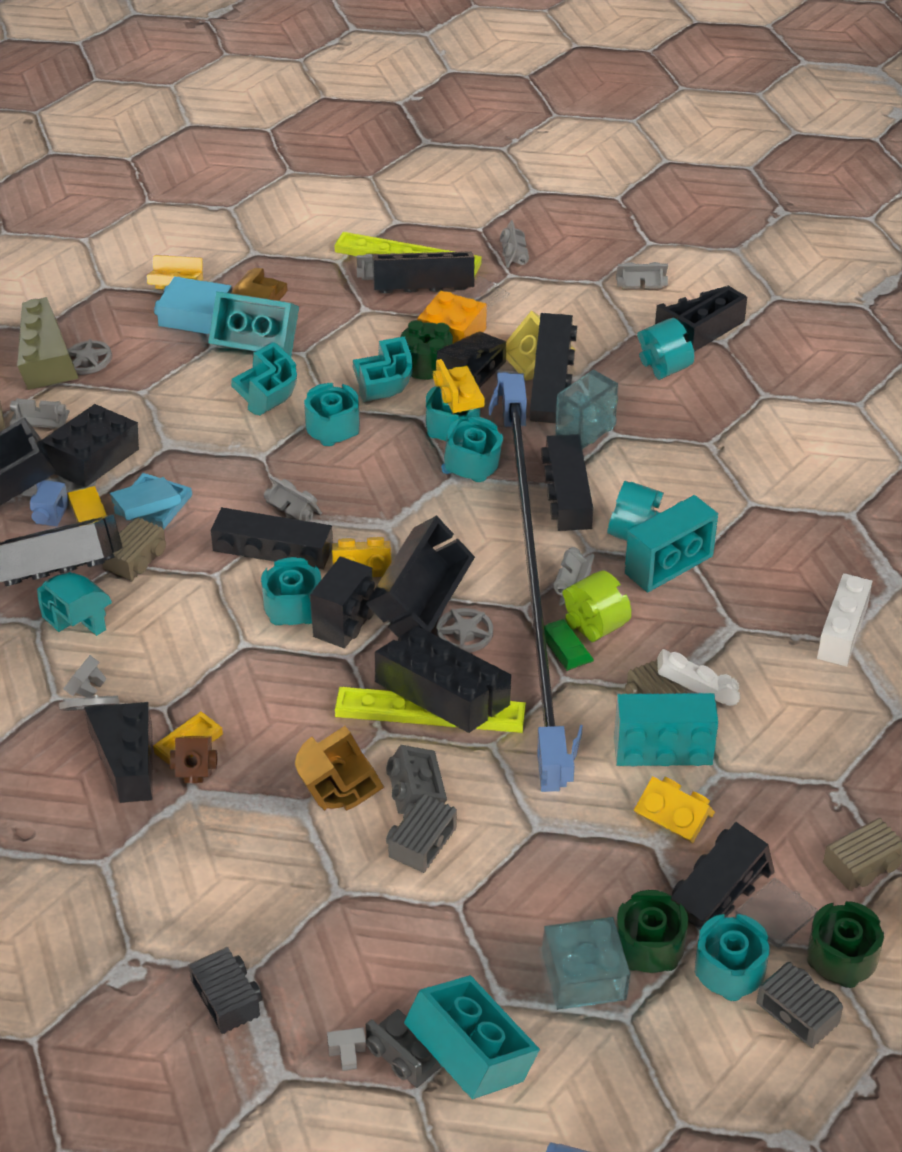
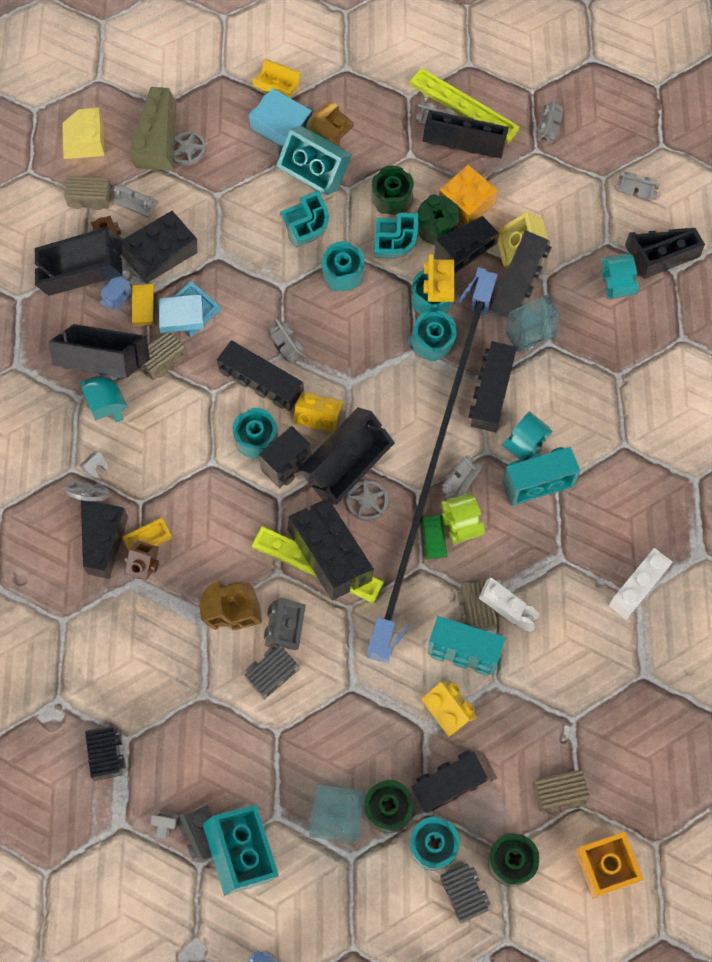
camera: 20 degrees right, 25 degrees up
none -> dark green brick [372,165,414,215]

